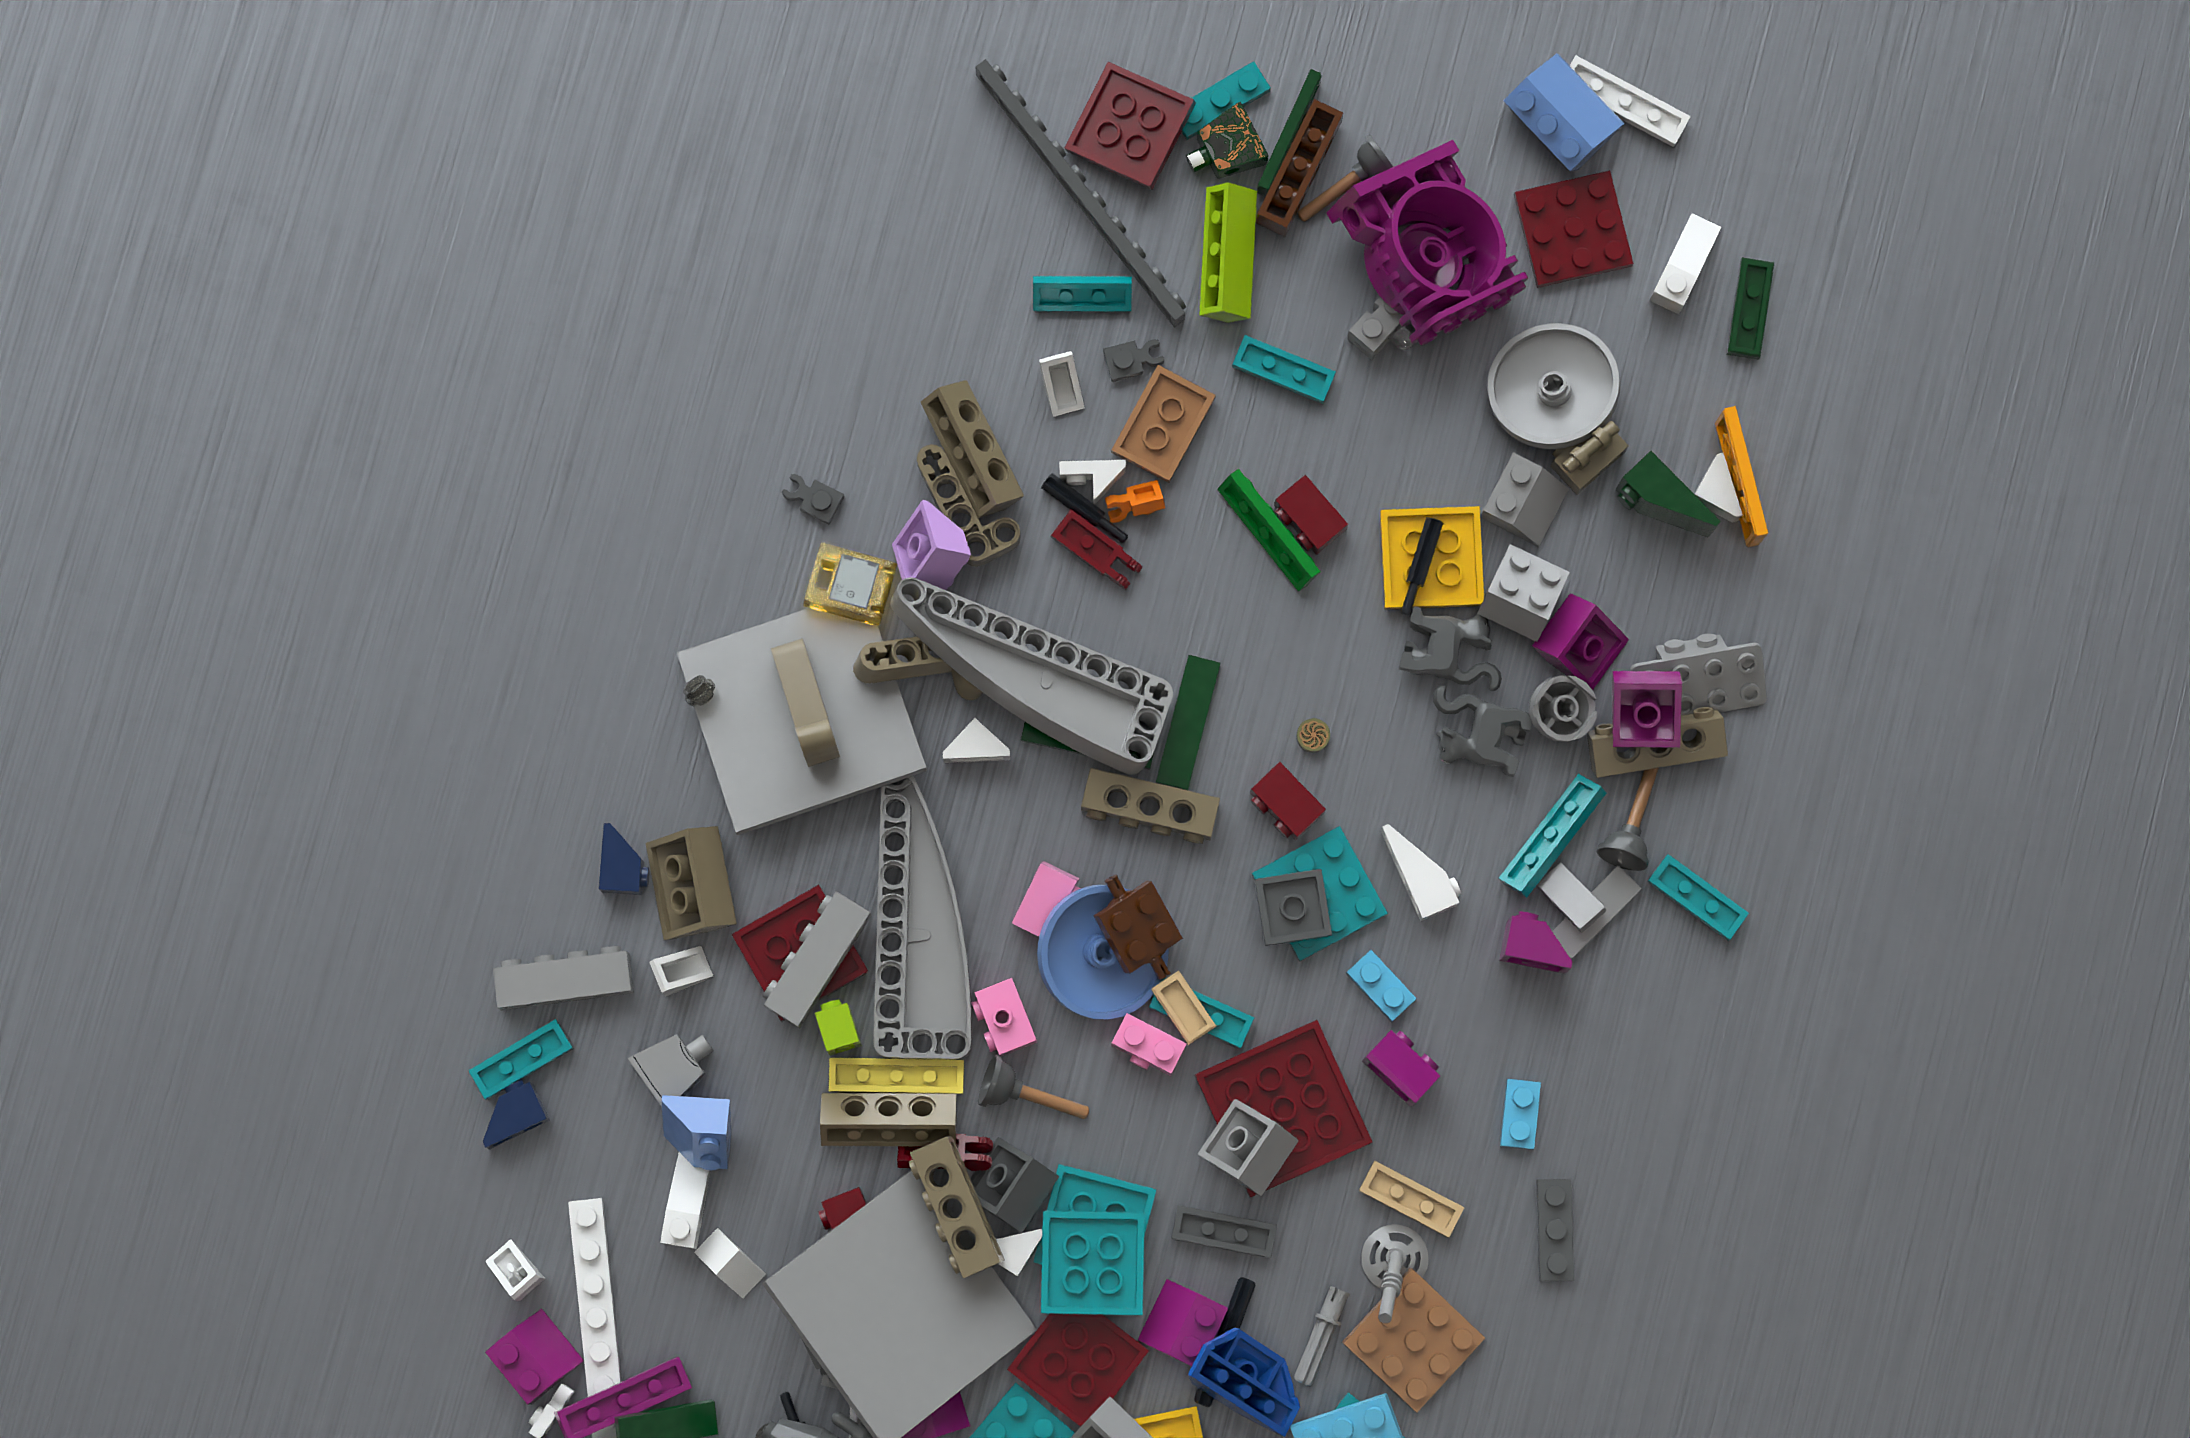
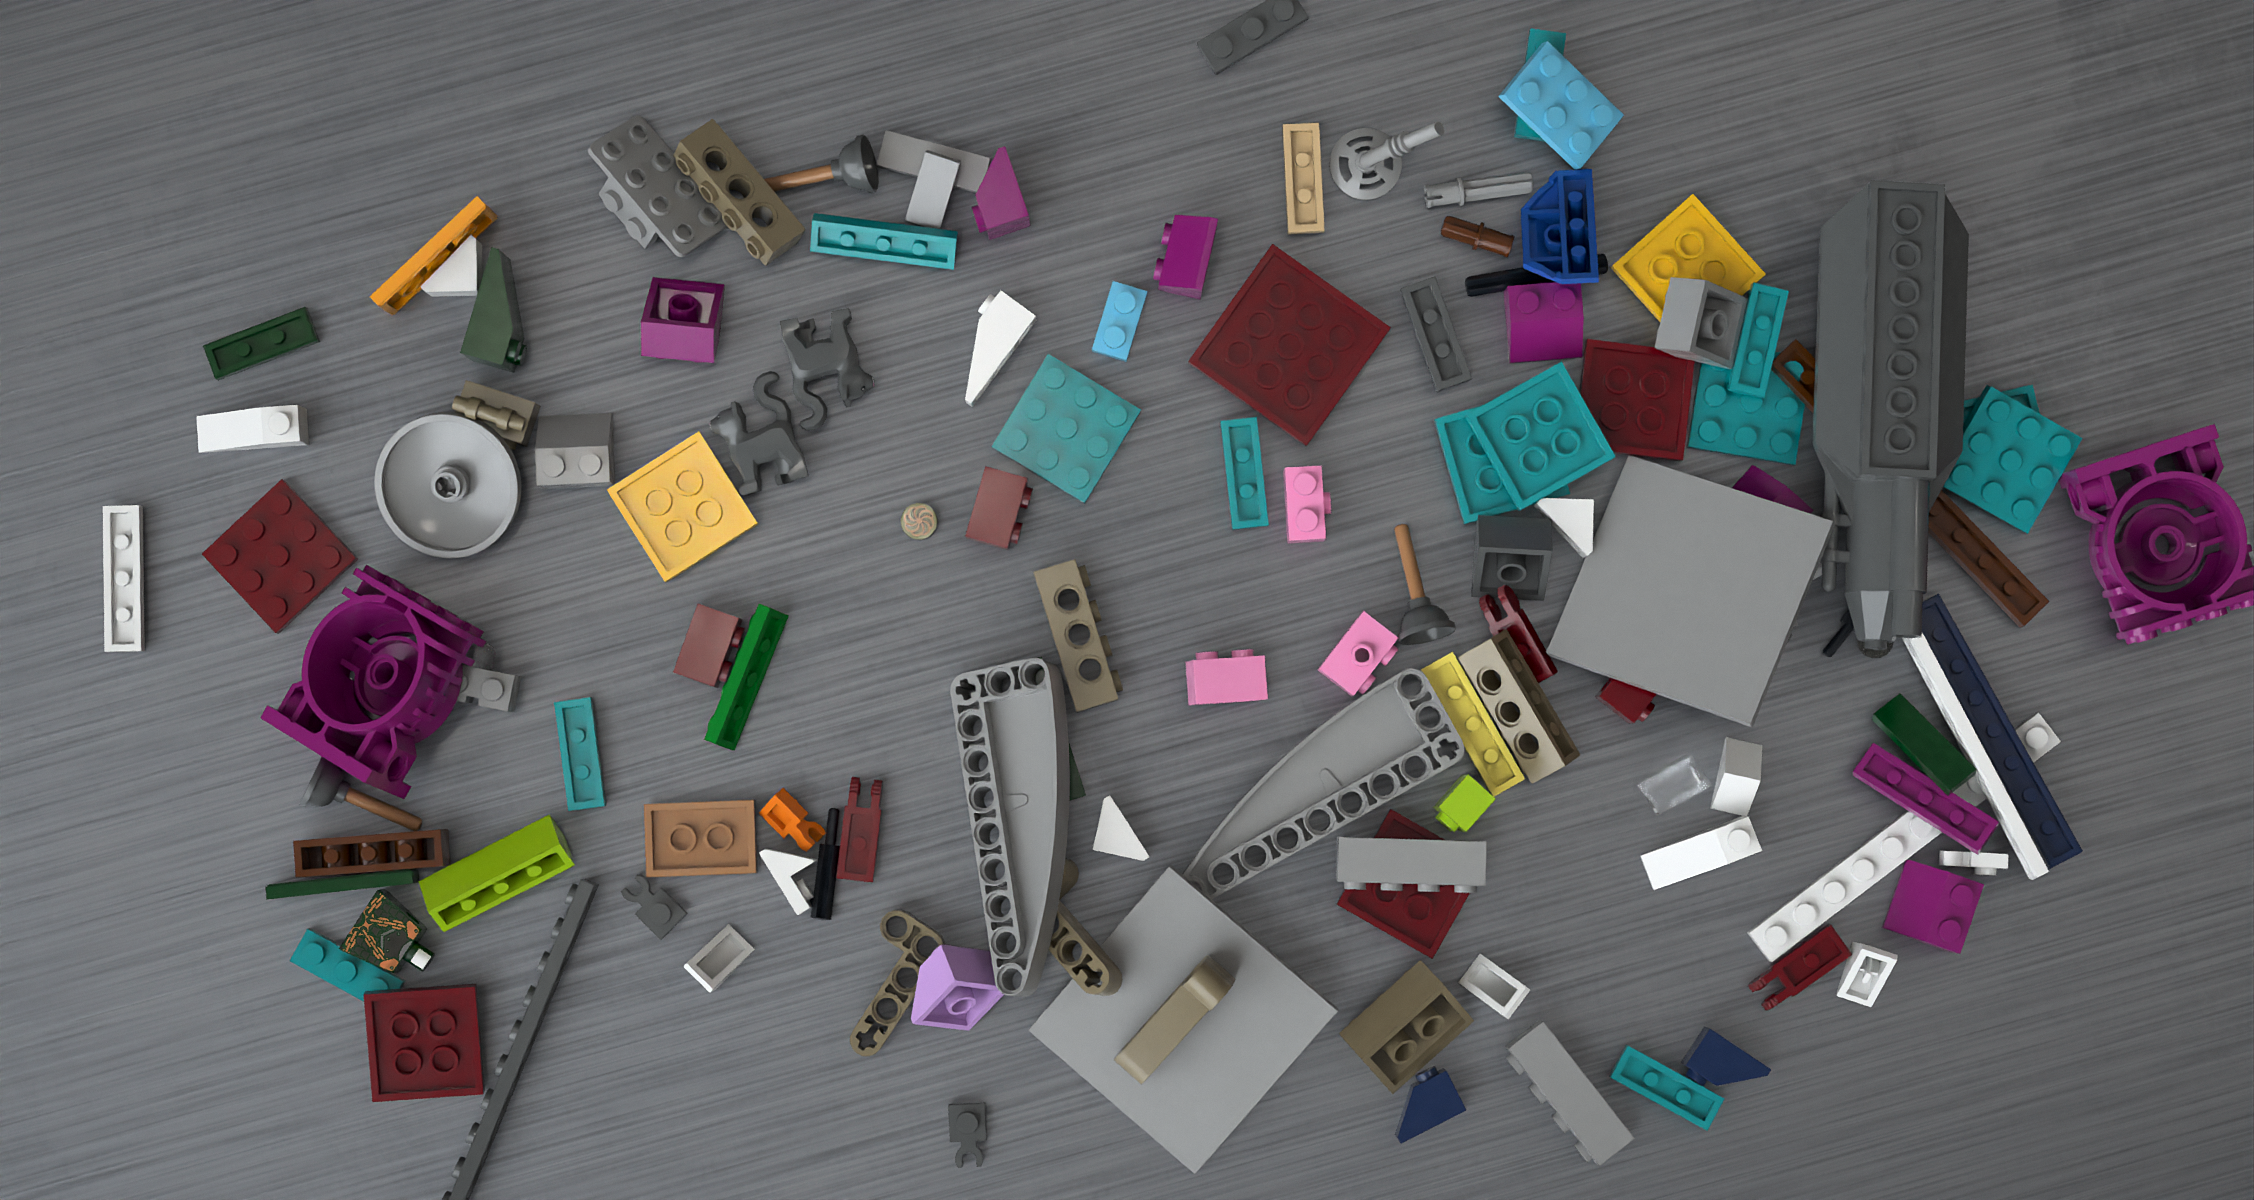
camera: 120 degrees left, 5 degrees up
light grey torso [628,1035,714,1107] -> none
medium blue slope [662,1095,731,1171] -> none
clear smoke plate [683,675,715,706] -> none
clear yellow container [803,542,897,626] -> none
dark tan brick [909,1136,1005,1278] -> none
dark tan brick [920,380,1024,518] -> none
teal plate [1033,276,1132,311] -> none
medium blue dish [1037,885,1169,1020] -> none
reddish brown plate [1094,874,1183,980] -> none
tan tile [1151,971,1216,1045] -> none
dark green tile [1156,655,1221,790] -> none
light grey slope [1198,1099,1299,1196] -> none
dark grey plate [1255,869,1332,946] -> none
medium nougat plate [1342,1268,1485,1413] -> none
black axle [1401,517,1444,616] -> none
light grey brick [1477,544,1570,642] -> none
medium azure plate [1500,1079,1541,1150] -> none
medium blue slope [1503,53,1625,171] -> none
light grey cylinder [1529,675,1597,742] -> none
magenta slope [1612,671,1682,748] -> none
teal plate [1647,854,1749,941] -> none
none -> reddish brown axle [1441,216,1515,258]
none -> clear slope [1638,754,1712,816]
none -> dark red hinge [1748,924,1852,1011]

